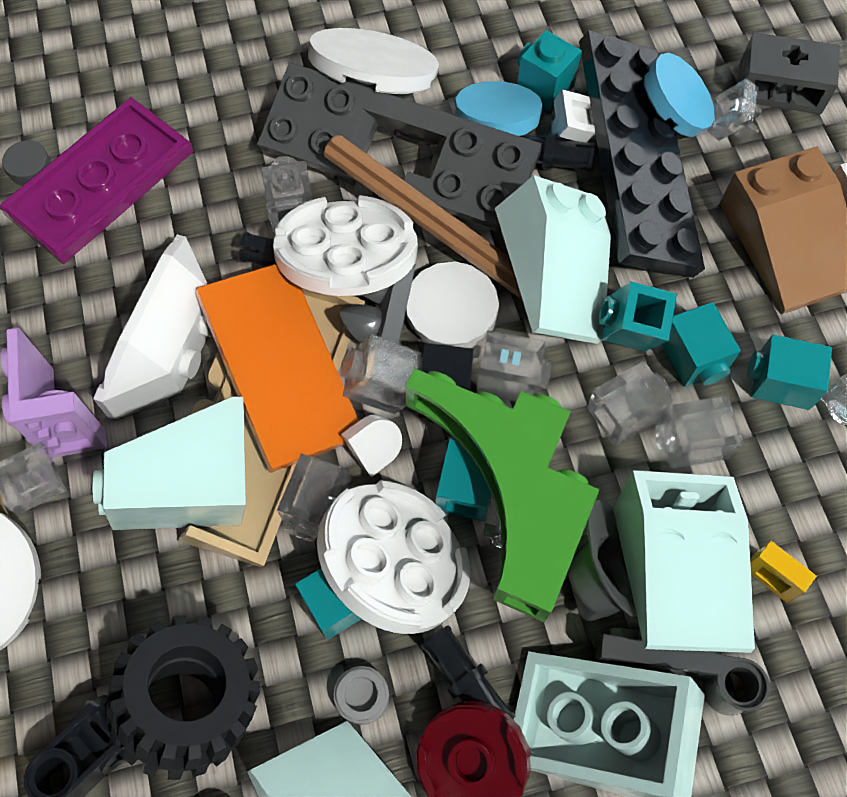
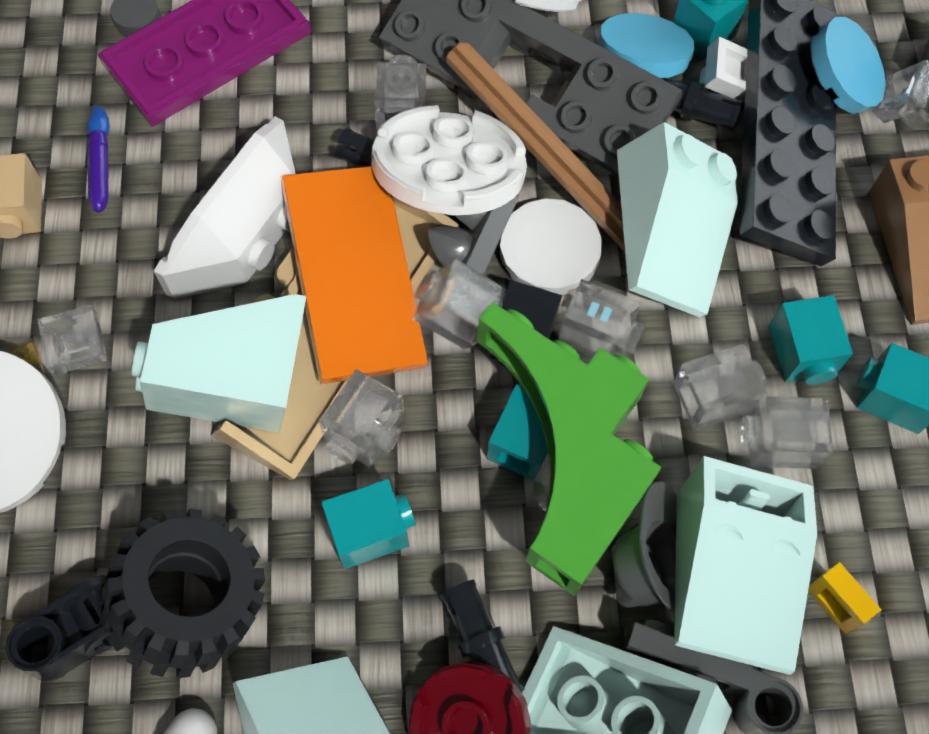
camera: 10 degrees right, 0 degrees up
lavender bracket [1,327,107,459] -> none
white tile [317,480,470,634] -> none
light grey tile [334,666,389,725] -> none
white tile [341,415,402,477] -> none
teal brick [599,281,677,352] -> none
none -> dark purple piece [86,105,110,213]

